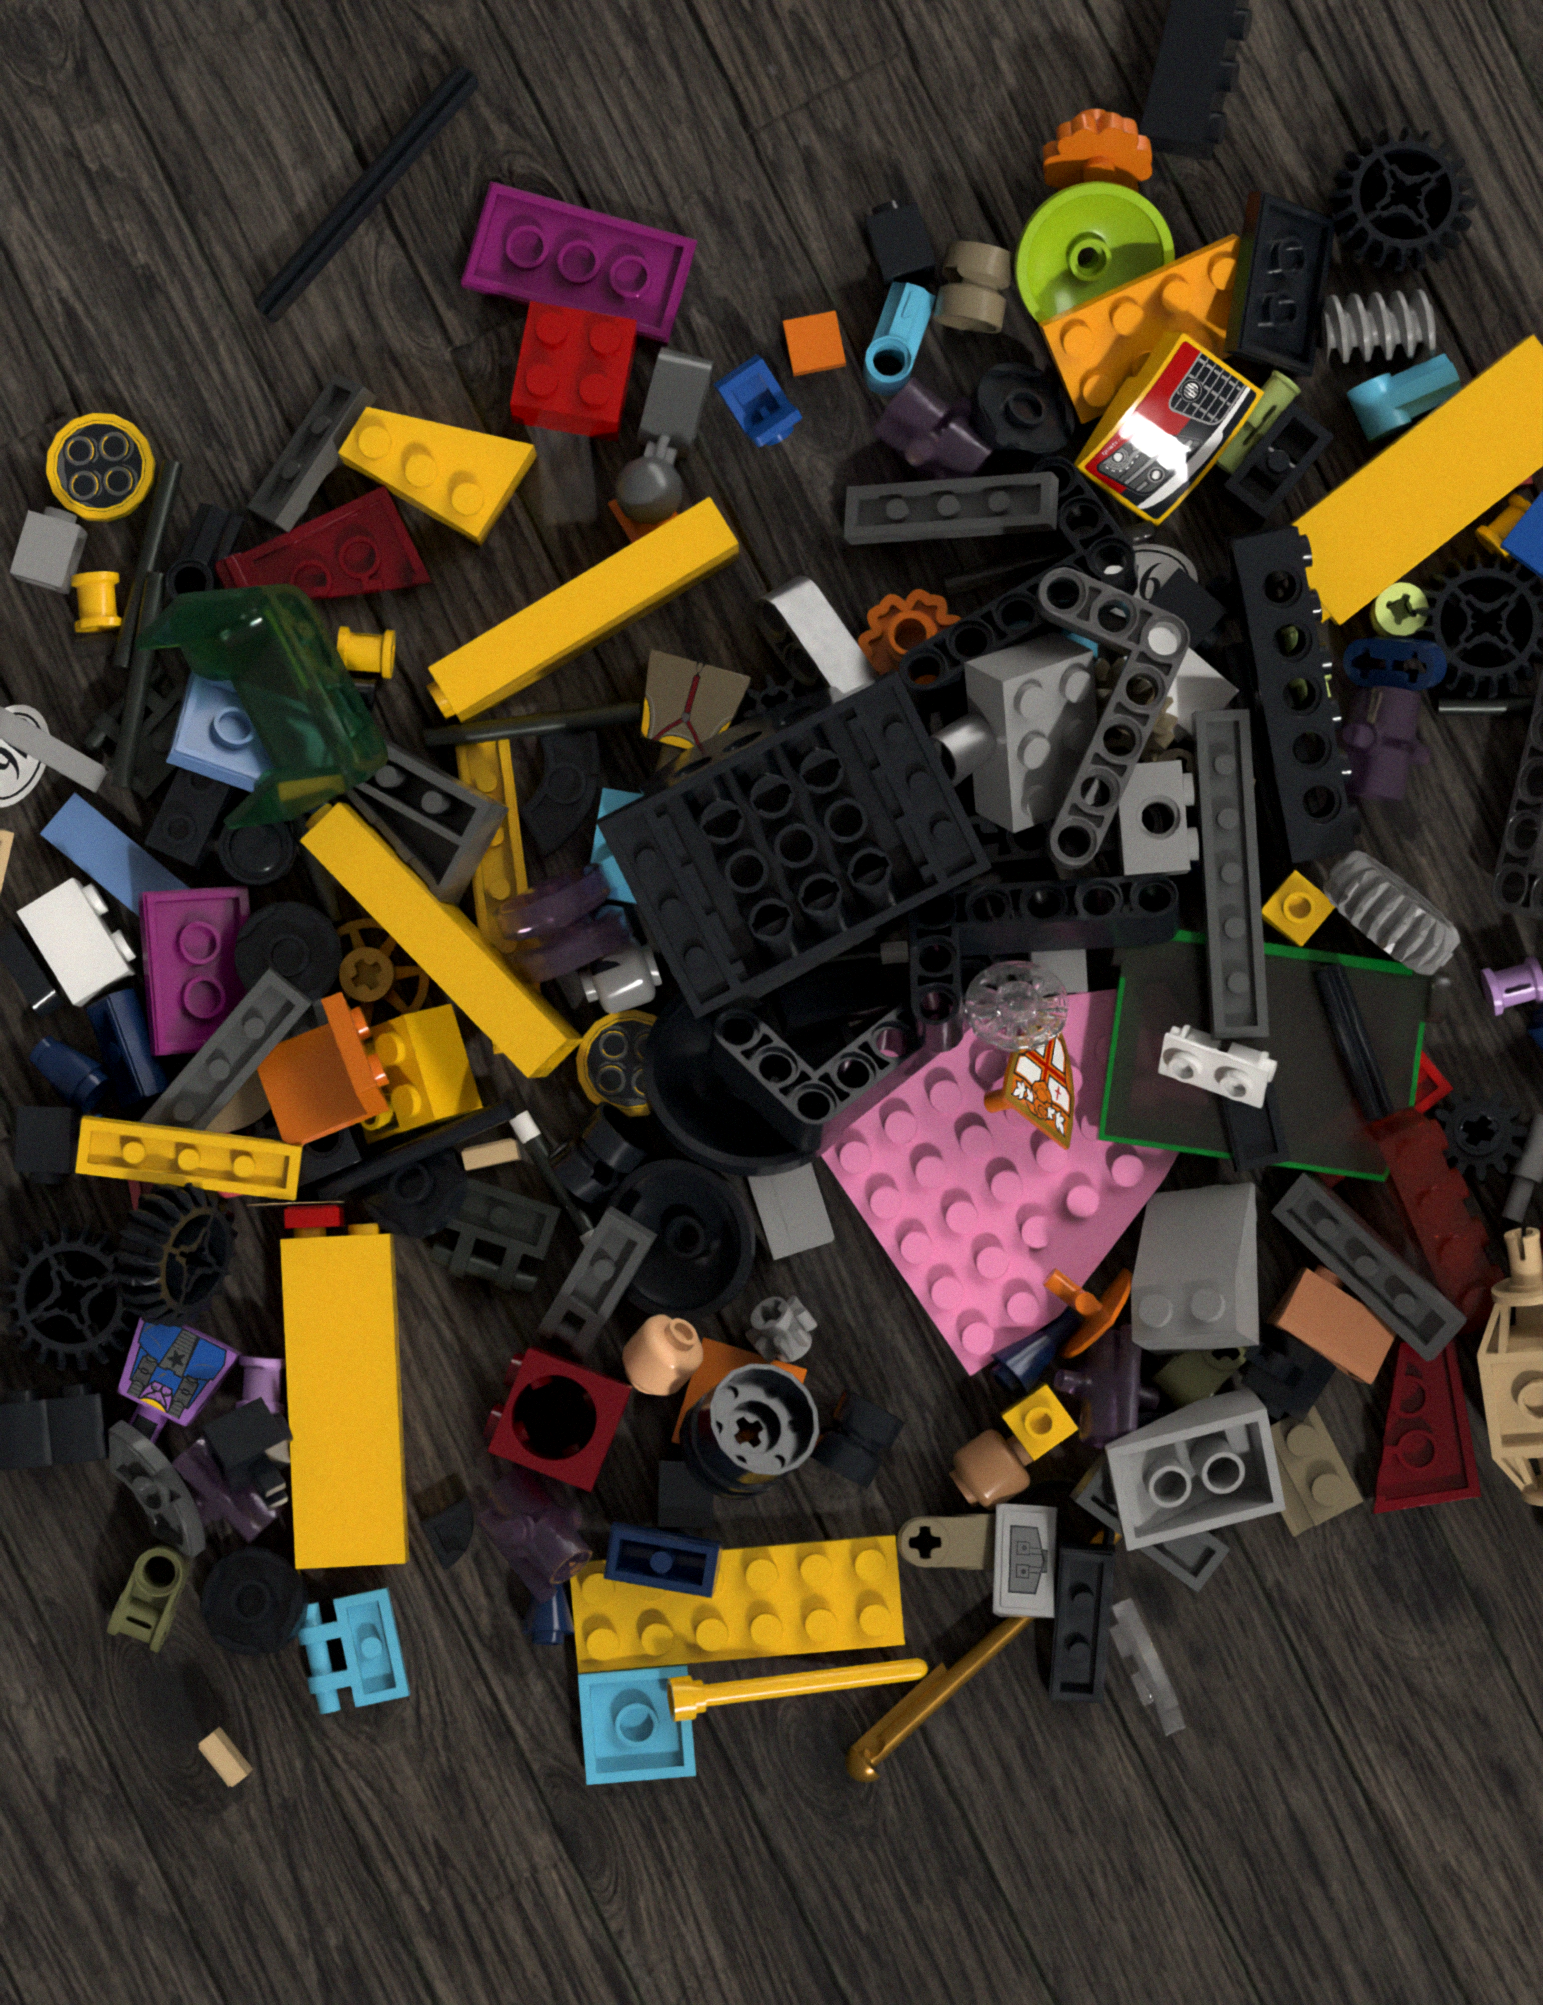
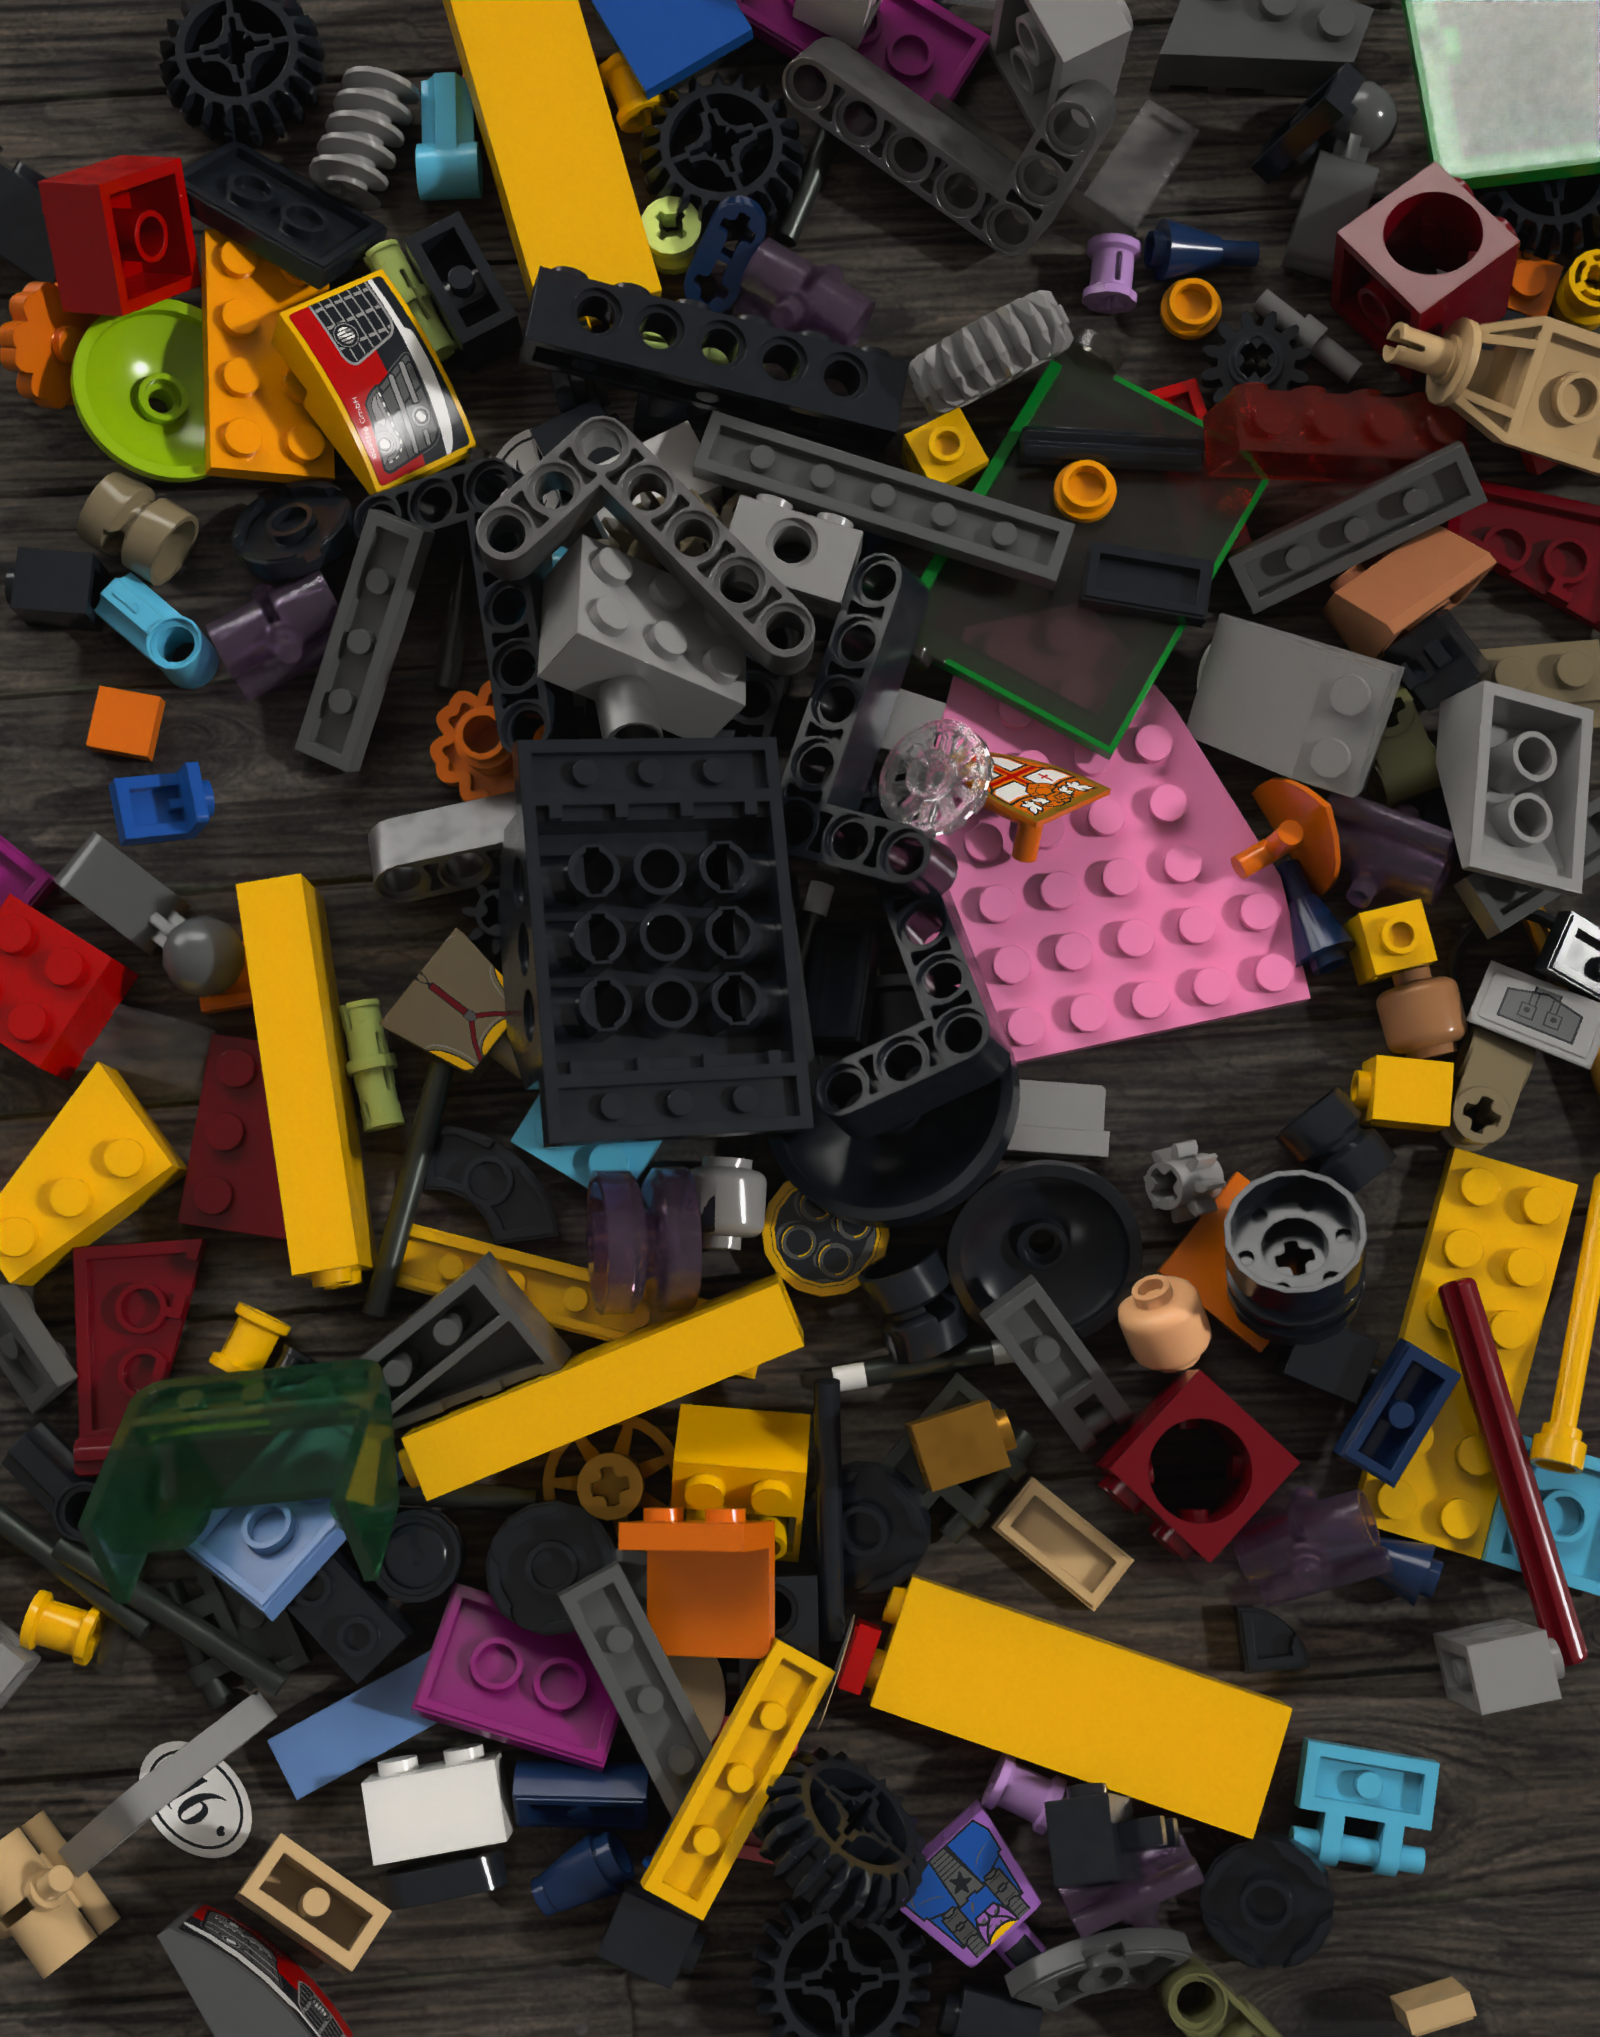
camera: 70 degrees left, 5 degrees down
tan tile [461,1138,521,1171] -> none
white hinge [1158,1024,1278,1109] -> none
none -> red brick [38,155,201,316]
none -> dark red wing [177,1033,287,1240]
none -> yellowish green pin [338,998,405,1132]
none -> pearl gold brick [905,1399,1017,1492]
none -> tan tile [990,1476,1134,1612]
none -> light orange plate [1053,460,1117,523]
none -> light orange plate [1160,278,1222,340]
none -> yellow brick [1350,1055,1454,1133]
none -> light grey brick [1433,1618,1565,1715]
none -> dark red axle [1438,1278,1588,1667]

